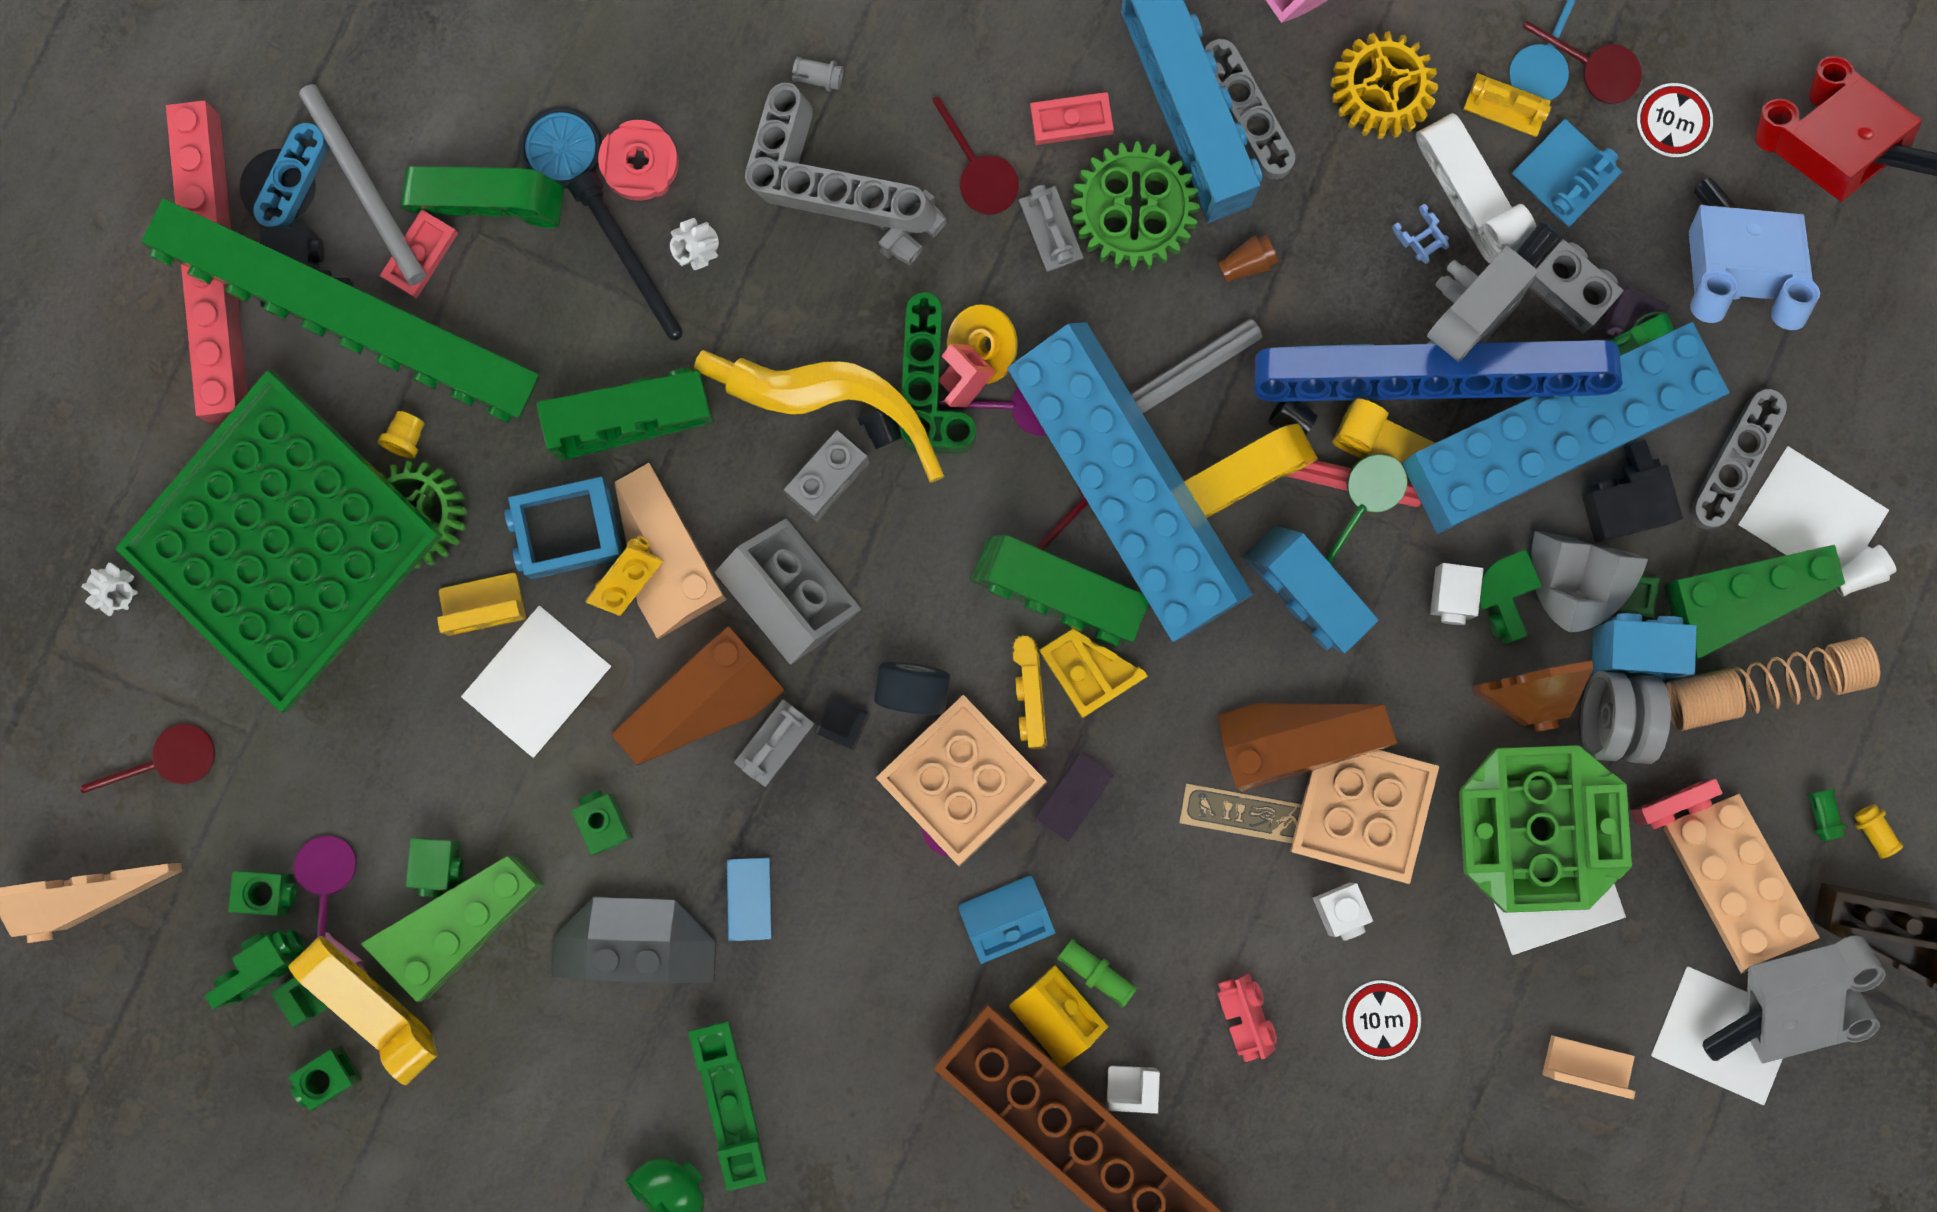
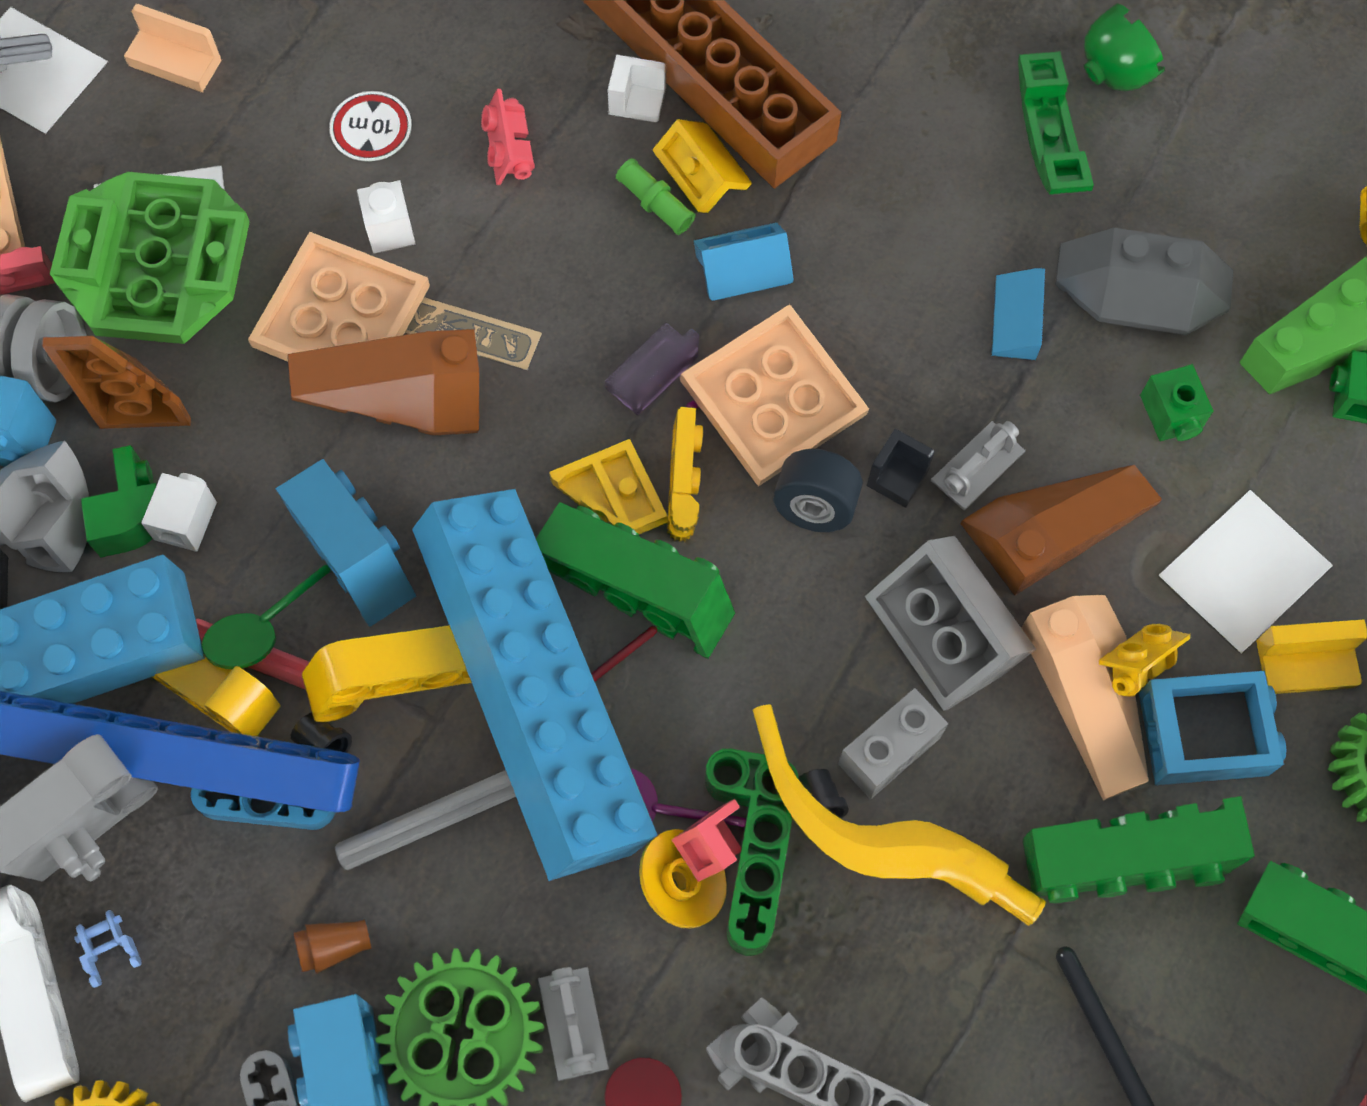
camera: 175 degrees left, 15 degrees down
white gear [670,218,719,270] -> none

